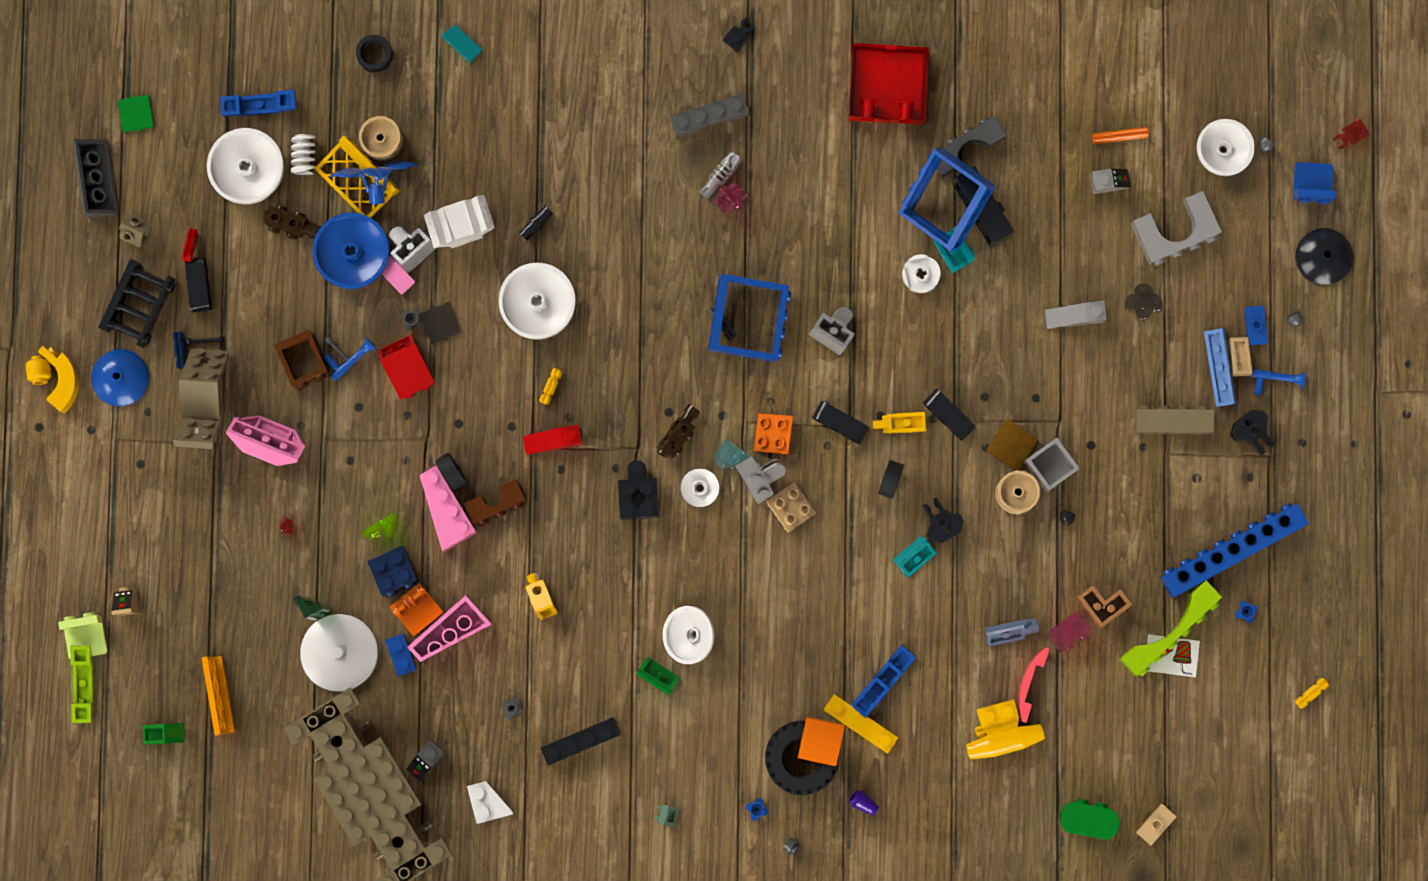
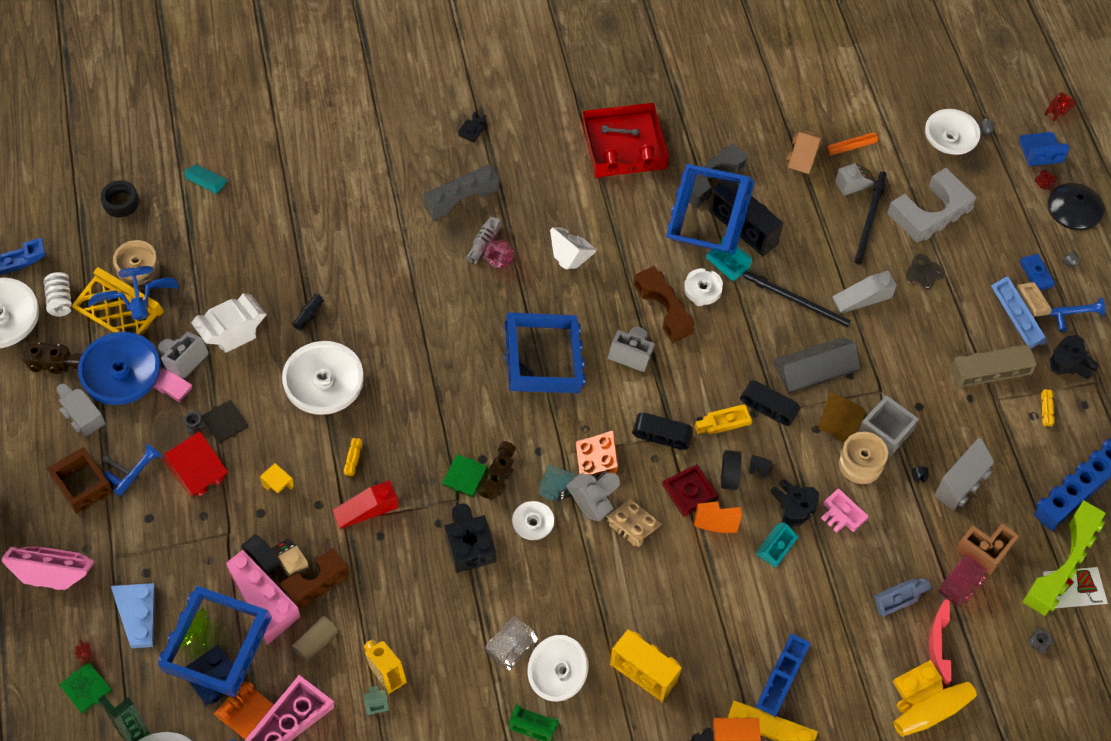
camera: 20 degrees left, 25 degrees down
none -> light grey hinge [56,383,105,437]
none -> green piece [59,662,112,714]
none -> light blue wing [111,583,155,648]
none -> blue window [158,586,272,698]
none -> yellow panel [260,463,294,493]
none -> tan slope [271,538,310,578]
none -> dark tan brick [291,616,338,663]
none -> sand green tile [363,686,389,715]
none -> green piece [442,454,488,497]
none -> clear brick [484,616,538,671]
none -> white slope [550,227,597,269]
none -> dark grey hinge [601,125,640,136]
none -> yellow brick [610,629,682,703]
none -> reddish brown arch [633,266,695,343]
none -> dark red tile [662,464,719,517]
none -> orange slope [694,502,742,533]
none -> black bar [743,271,851,327]
none -> black tile [749,455,772,478]
none -> dark grey slope [772,337,860,394]
none -> medium nougat brick [786,129,823,174]
none -> bright pink hinge [821,488,869,533]
none -> black bar [854,171,887,264]
none -> light grey slope [934,438,994,511]
none -> flat silver plate [1028,629,1054,654]
none -> clear red plate [1035,170,1057,189]
none -> yellow axle [1041,389,1055,427]

